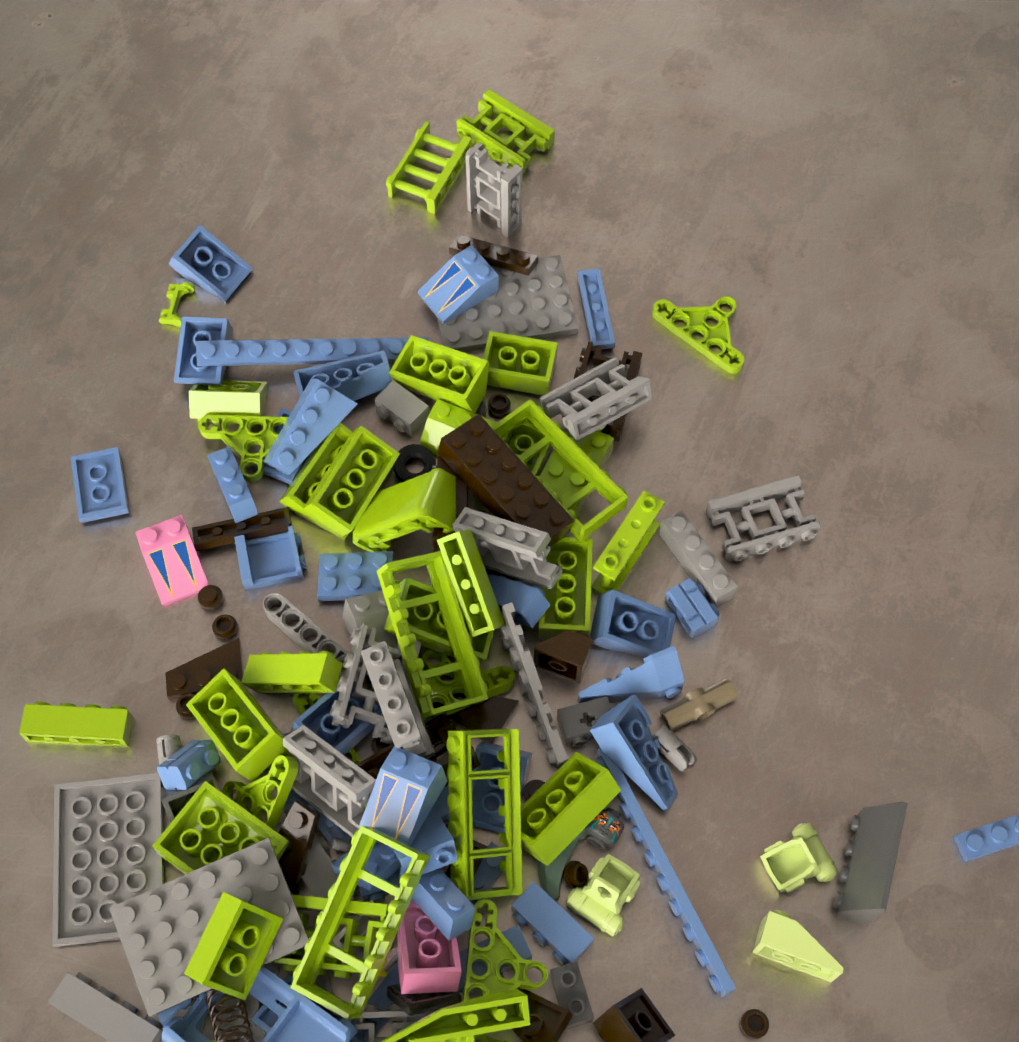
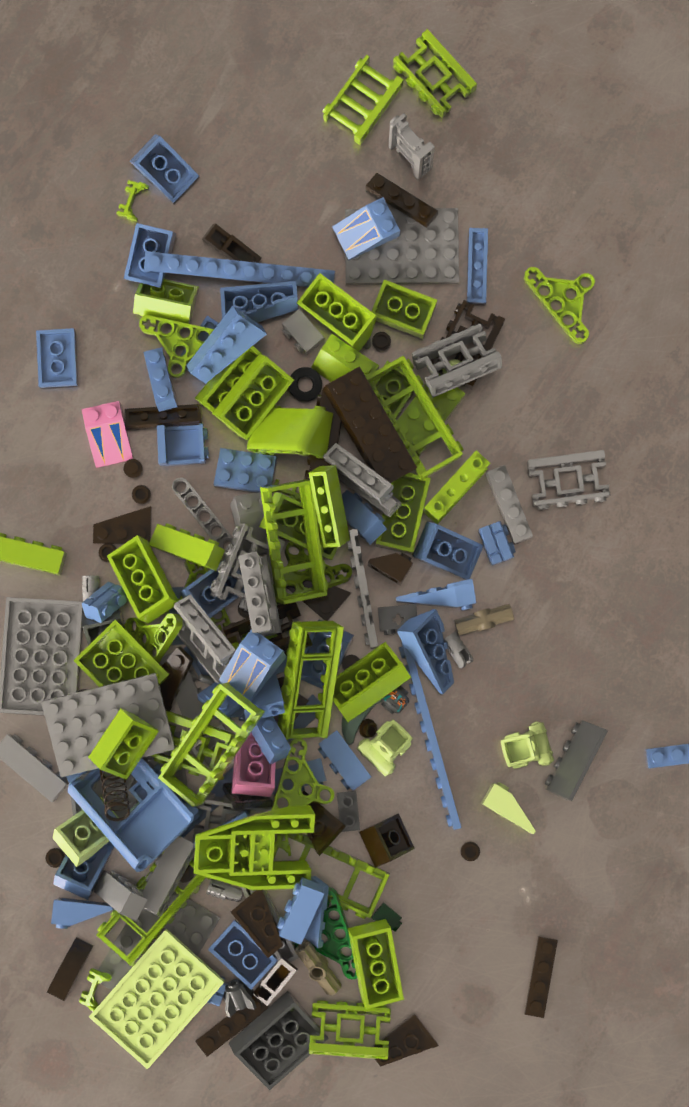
camera: 15 degrees right, 20 degrees up
none -> dark brown slope [202,223,262,263]

